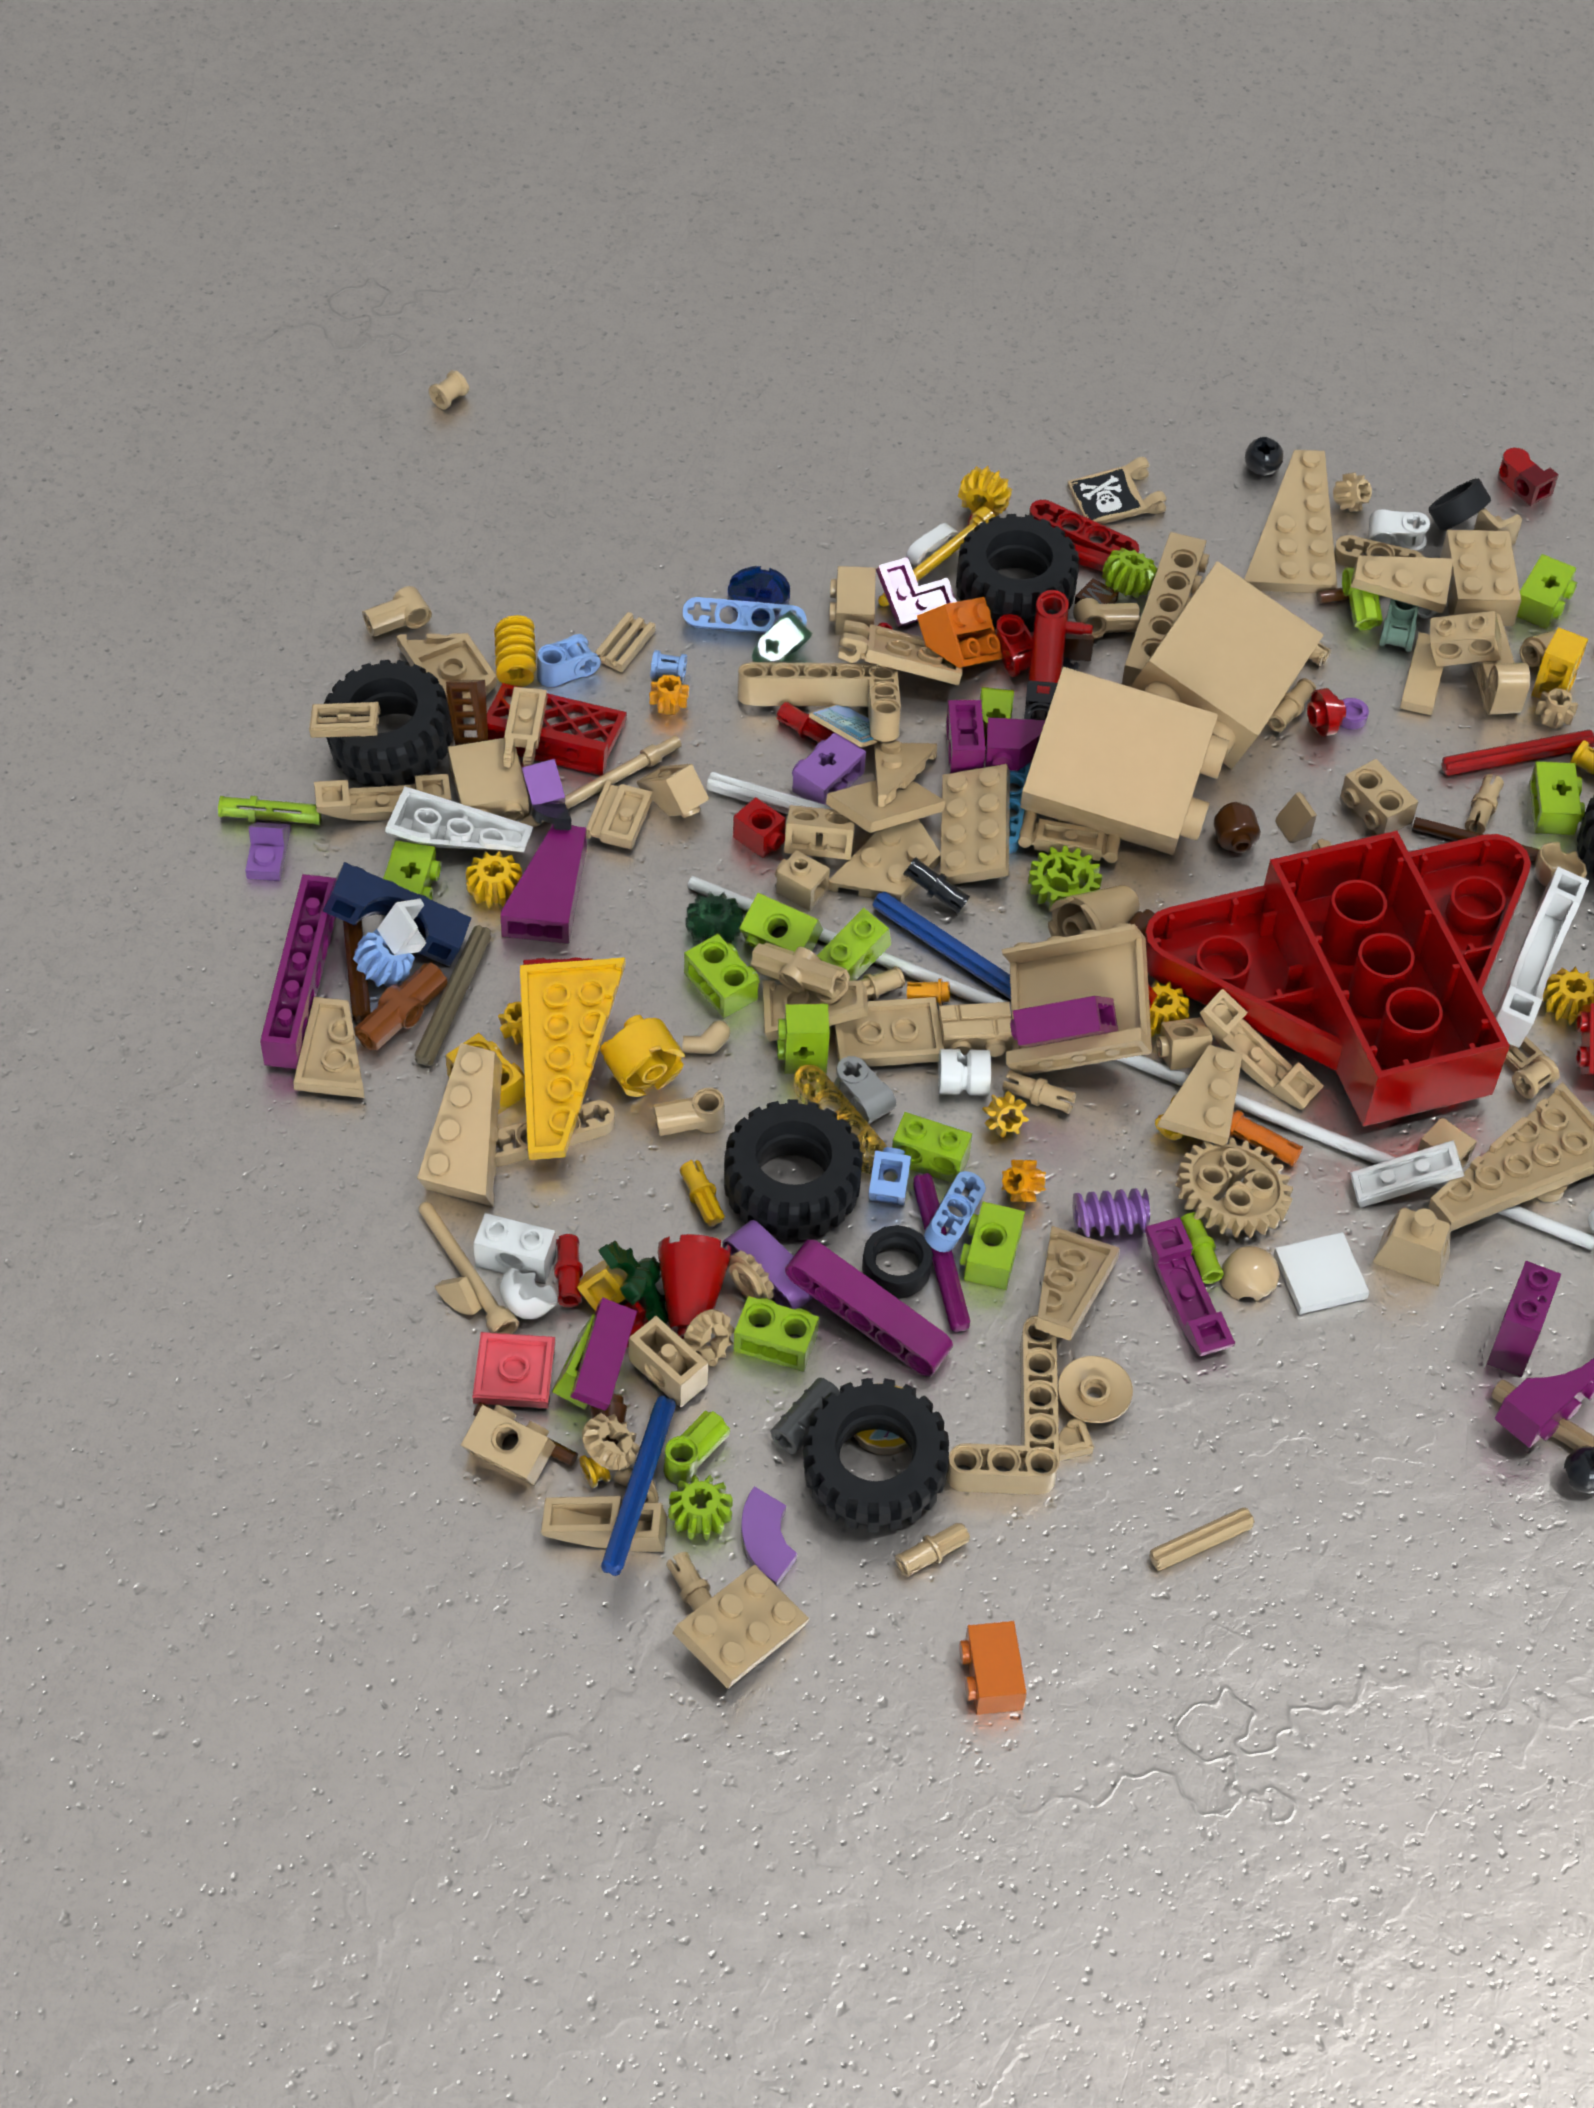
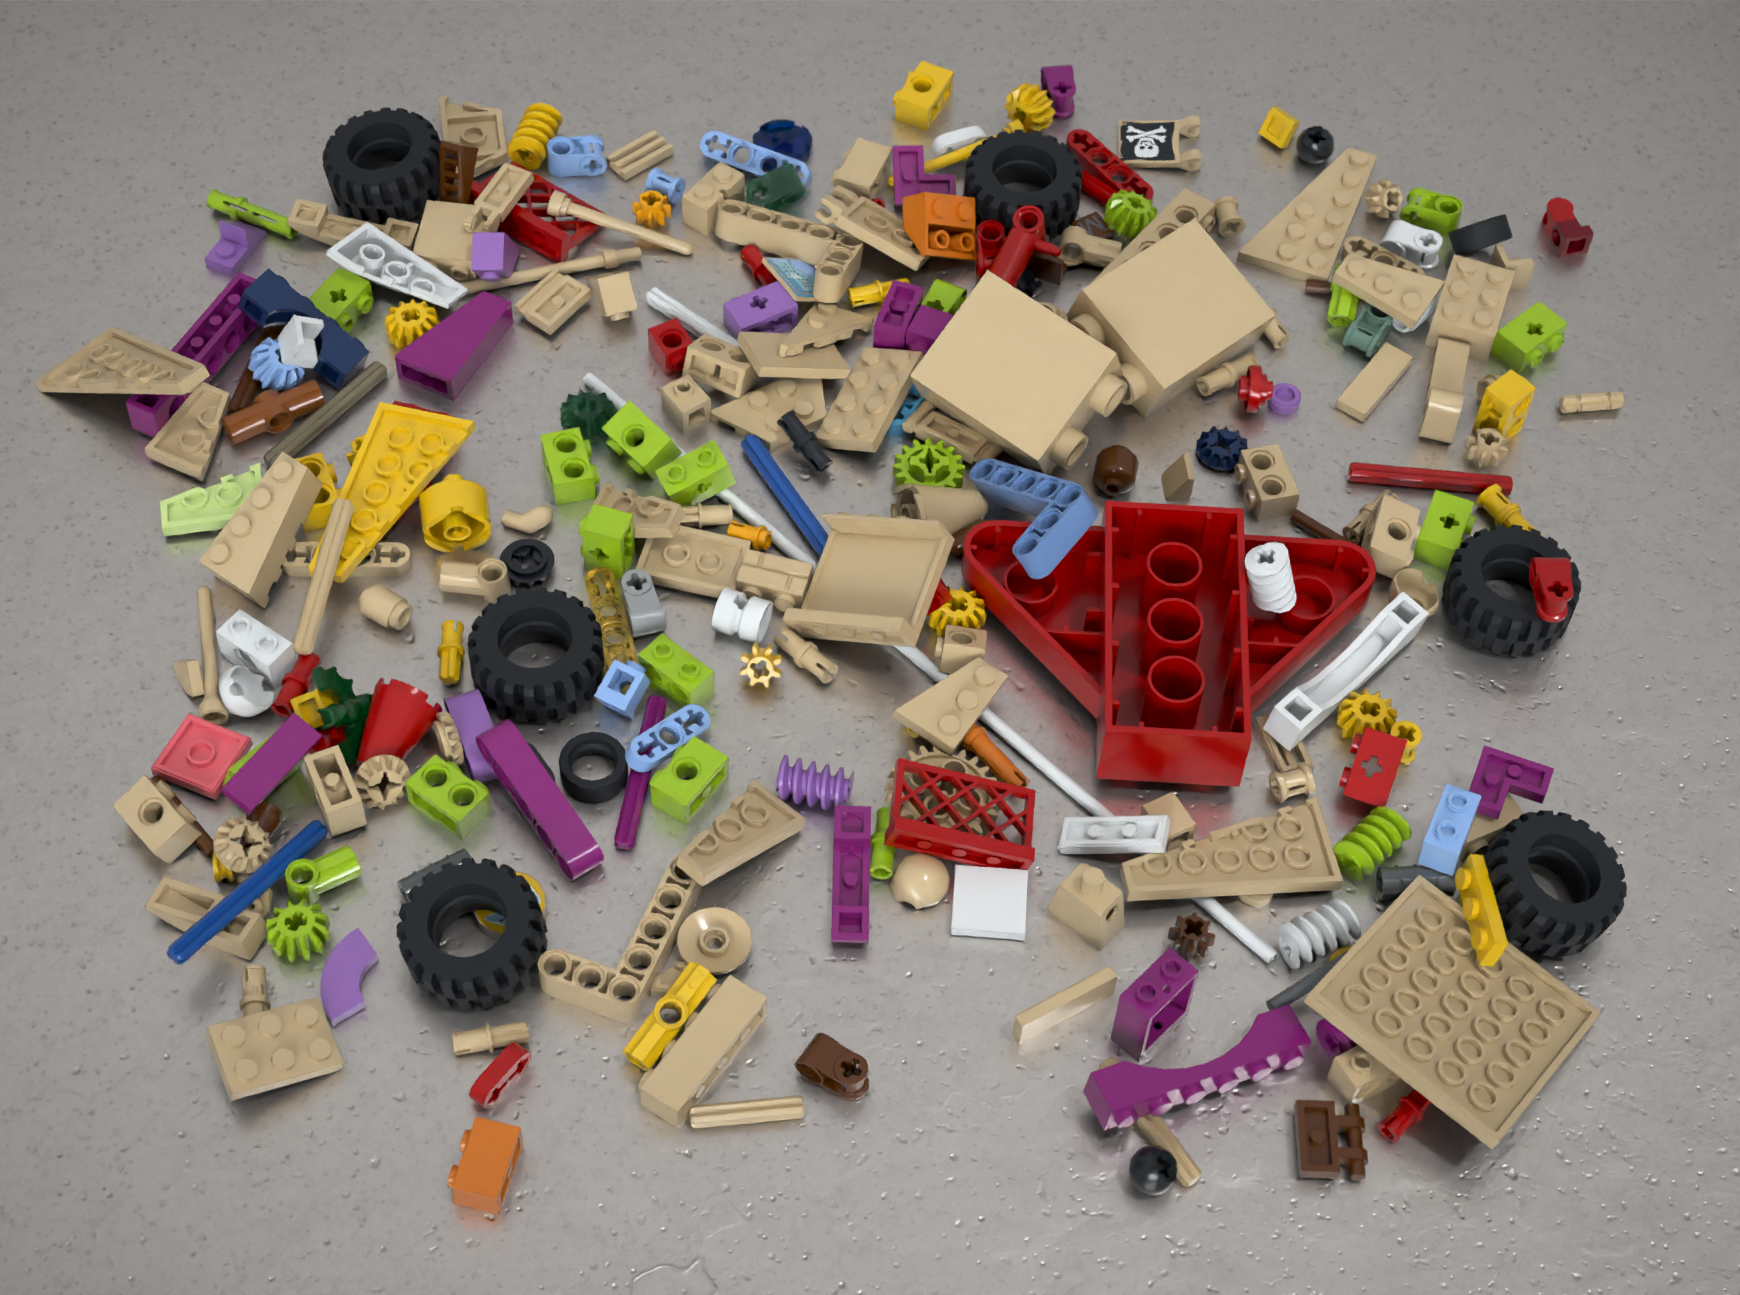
camera: 20 degrees right, 0 degrees up
tan tile [309,702,381,738] -> none
tan piece [362,586,432,637] -> none
black tile [531,803,572,830] -> none
tan piece [750,943,850,999] -> none
light orange gear [1002,1159,1046,1202] -> none
magenta brick [1010,996,1118,1047] -> none
tan slope [1200,988,1324,1110] -> none
tan brick [1430,611,1501,667] -> none
none -> tan wing [34,326,210,395]
none -> yellowish green wing [160,463,263,536]
none -> tan axle [293,498,354,655]
none -> tan brick [359,584,413,630]
none -> red beam [469,1042,532,1109]
none -> black gear [500,539,555,587]
none -> tan piece [547,190,693,255]
none -> yellow piece [622,961,717,1071]
none -> tan brick [639,975,767,1129]
none -> tan piece [682,161,745,236]
none -> reddish brown piece [795,1033,869,1101]
none -> yellow axle [847,278,910,308]
none -> red fence [884,758,1036,870]
none -> yellow brick [893,60,954,131]
none -> medium blue beam [969,458,1098,579]
none -> tan tile [1013,966,1118,1044]
none -> magenta piece [1040,65,1076,119]
none -> reddish brown gear [1167,913,1216,961]
none -> dark blue gear [1196,426,1248,470]
none -> tan bush [1213,196,1246,238]
none -> white piece [1244,542,1297,613]
none -> yellow tile [1258,106,1300,148]
none -> tan brick [1361,494,1421,579]
none -> lime piece [1399,187,1463,237]

